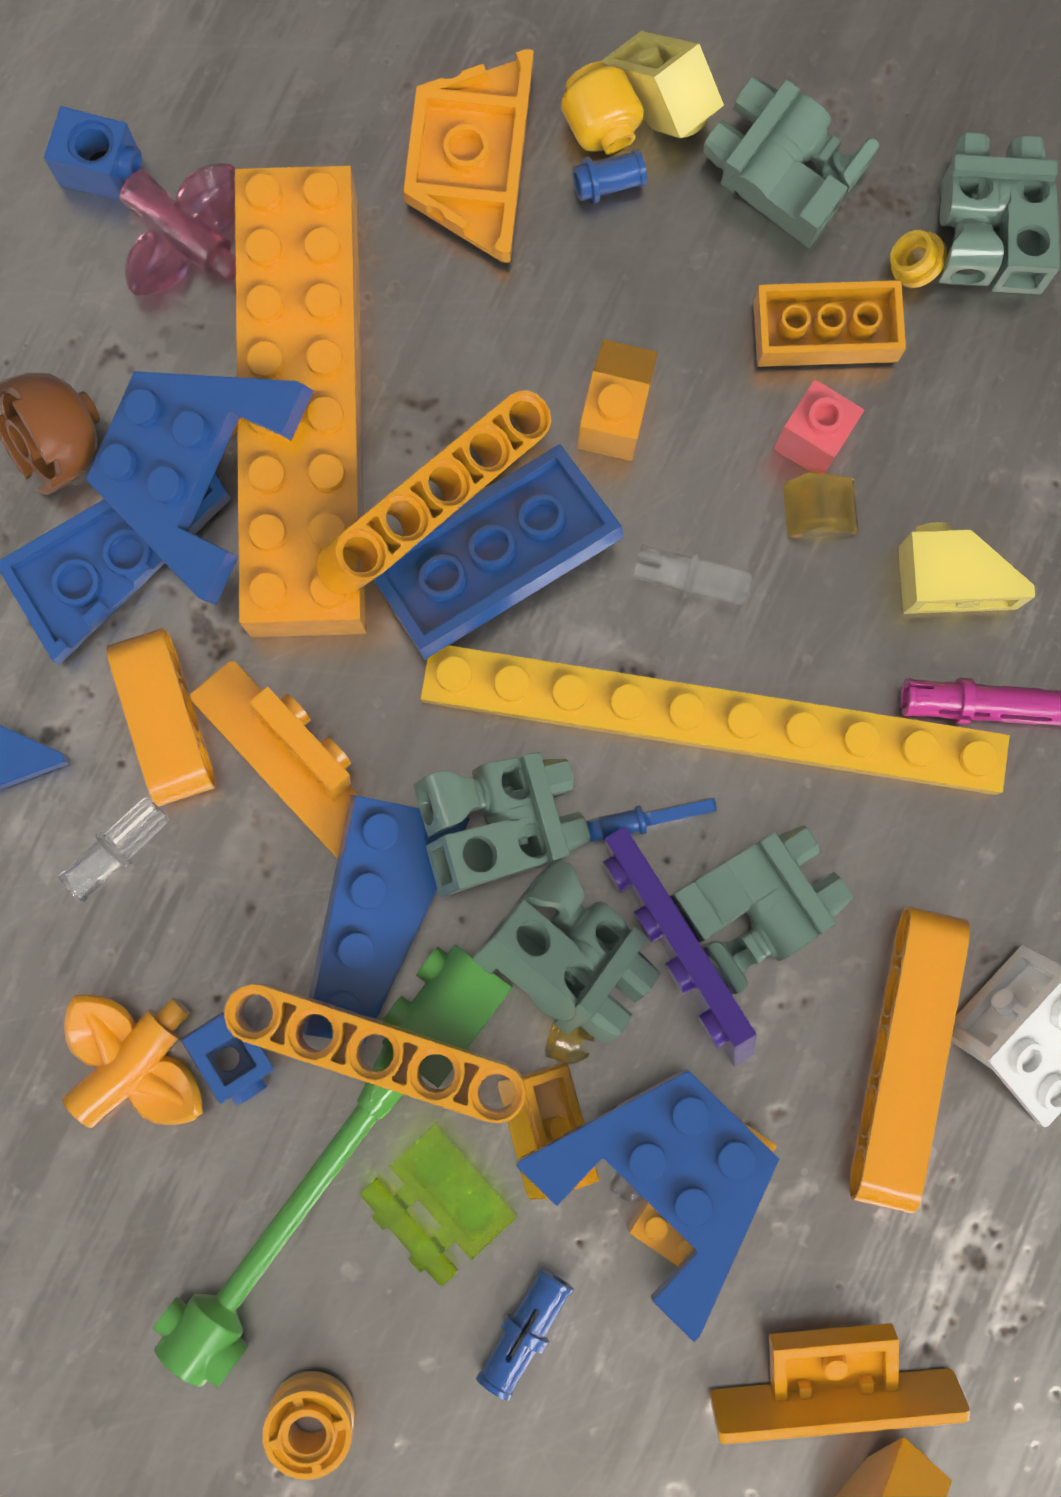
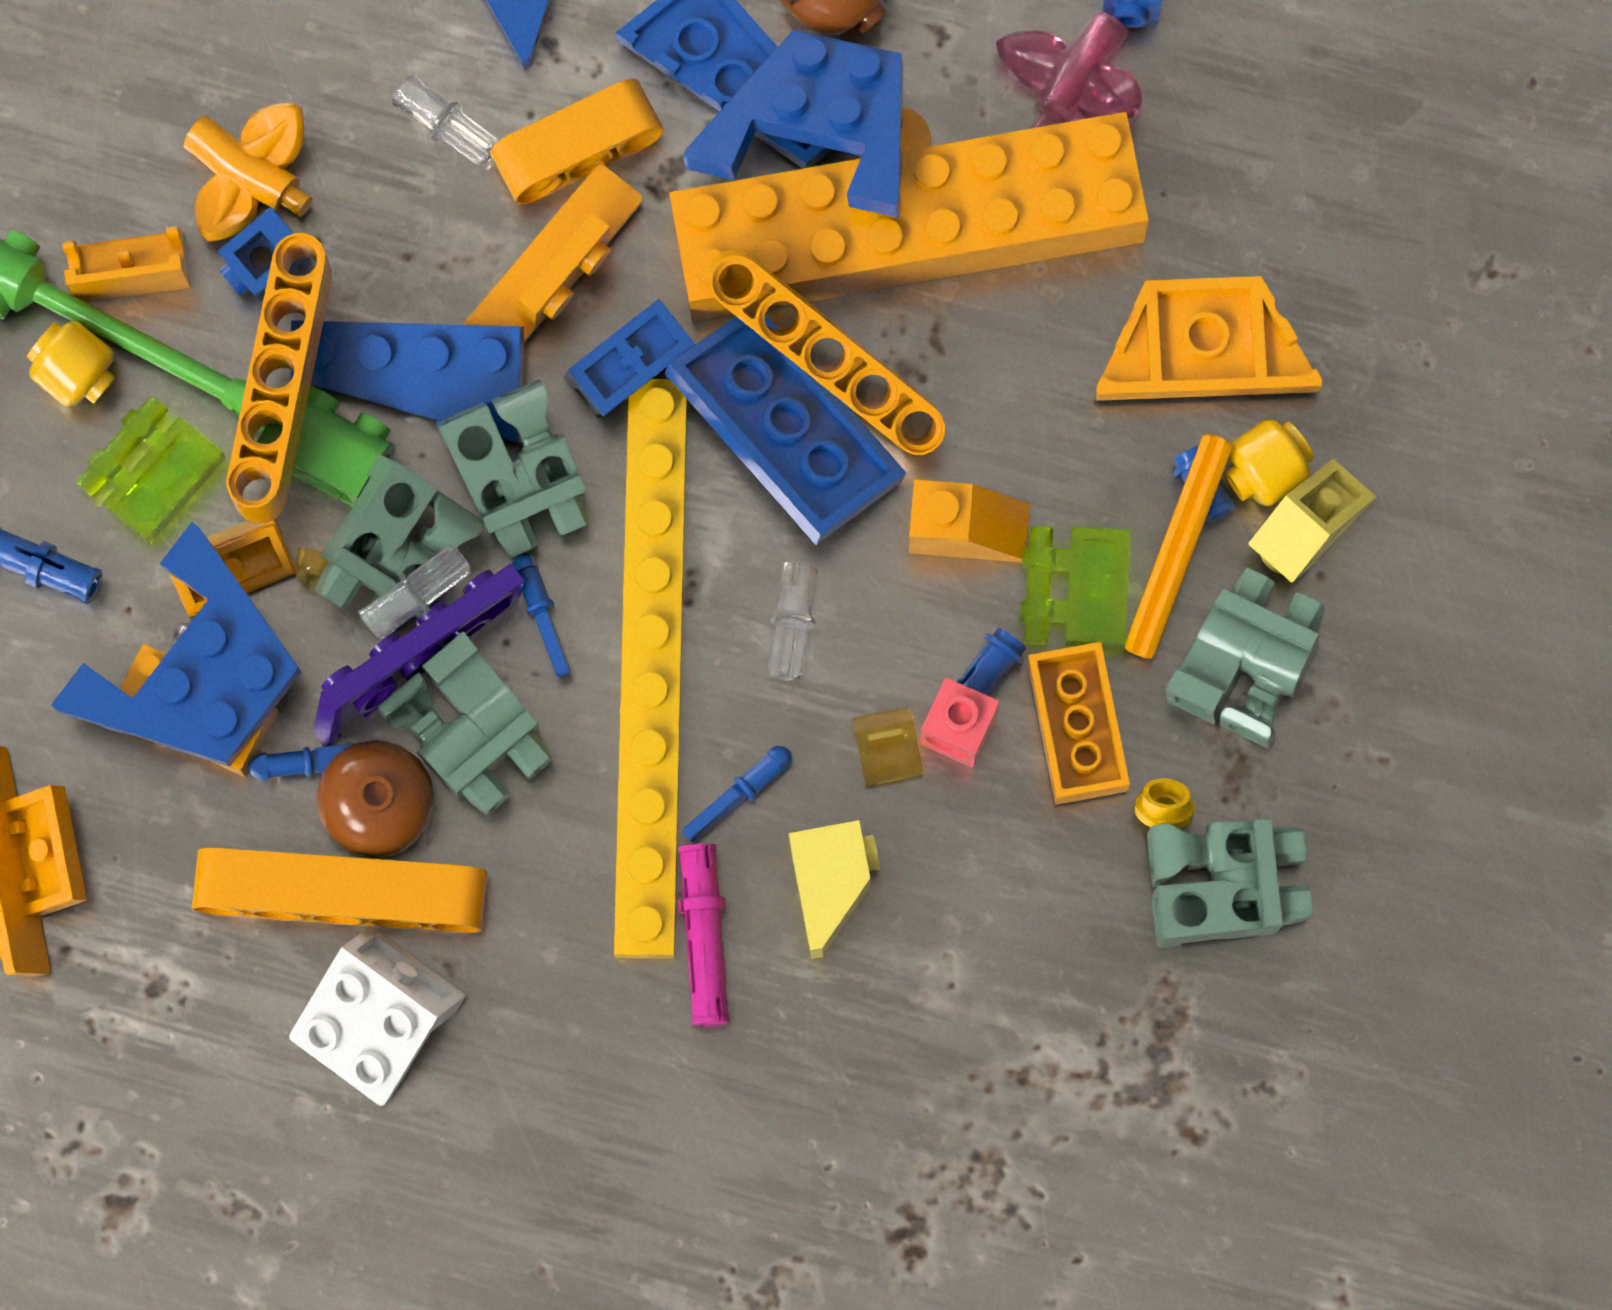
camera: 90 degrees right, 5 degrees down
none -> yellow head [26,321,116,407]
none -> light orange hinge [62,226,191,303]
none -> blue piece [248,743,354,780]
none -> dark orange cylinder [315,740,435,859]
none -> clear axle [358,545,471,641]
none -> blue hinge [563,298,695,417]
none -> blue piece [682,745,792,841]
none -> blue pin [956,627,1026,697]
none -> clear neon green plate [1019,526,1131,649]
none -> light orange axle [1125,434,1232,659]

